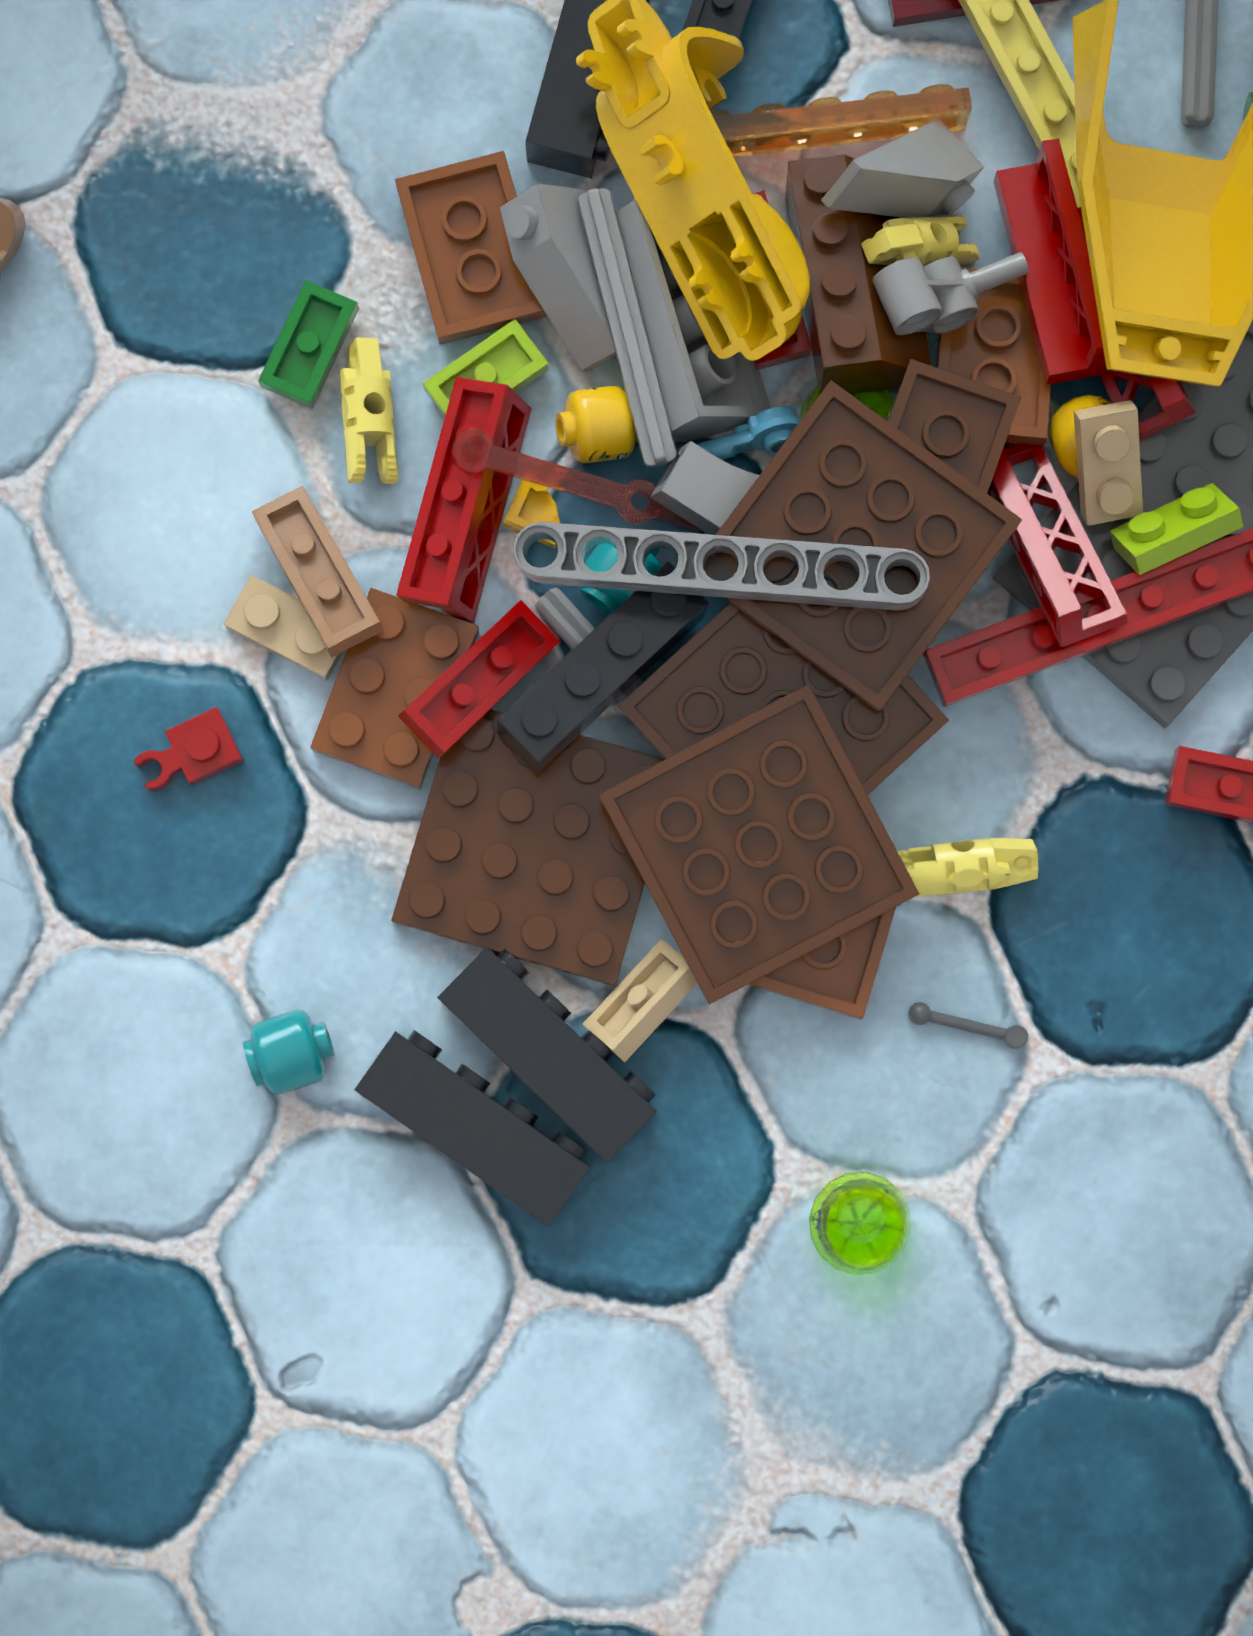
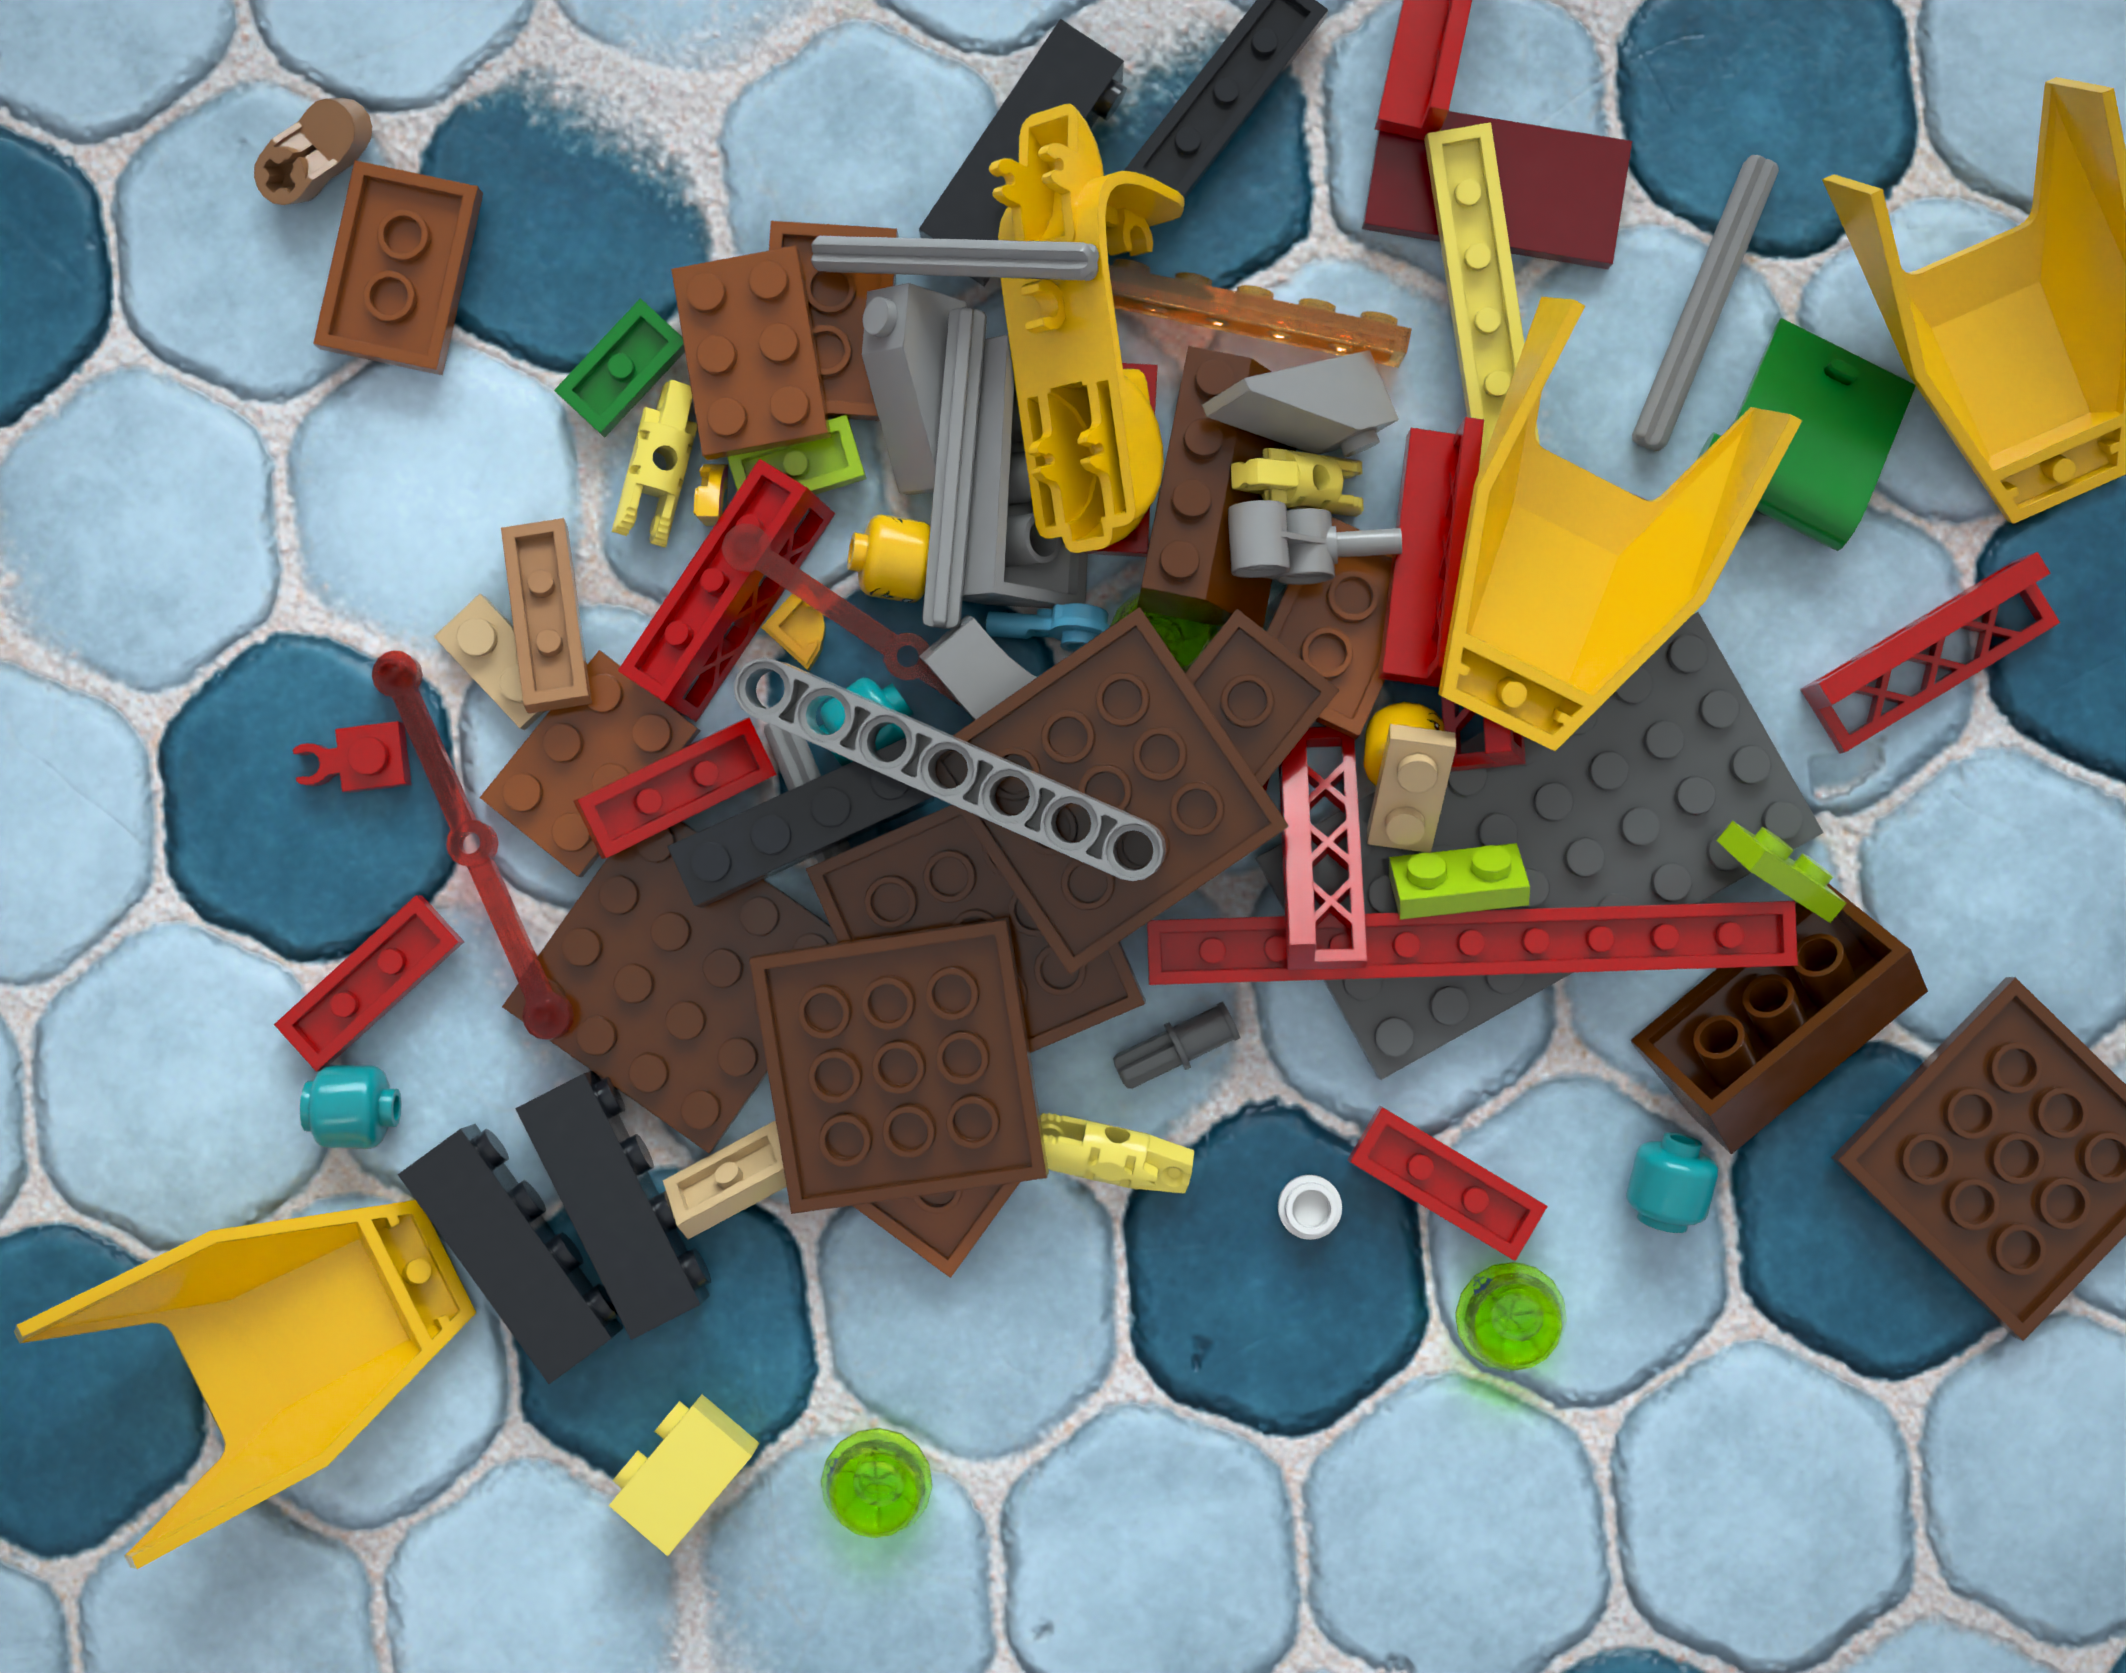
camera: 25 degrees right, 5 degrees up
dark grey hinge [908,1002,1028,1049] -> none
none -> yellow windscreen [14,1200,476,1569]
none -> red plate [274,895,464,1072]
none -> dark orange plate [313,160,483,376]
none -> clear red piece [372,650,574,1040]
none -> light yellow brick [608,1394,760,1556]
none -> dark orange plate [671,245,831,461]
none -> yellow tile [693,464,729,526]
none -> light grey axle [811,236,1099,281]
none -> dark grey axle [1113,1001,1240,1089]
none -> white plate [1278,1175,1342,1240]

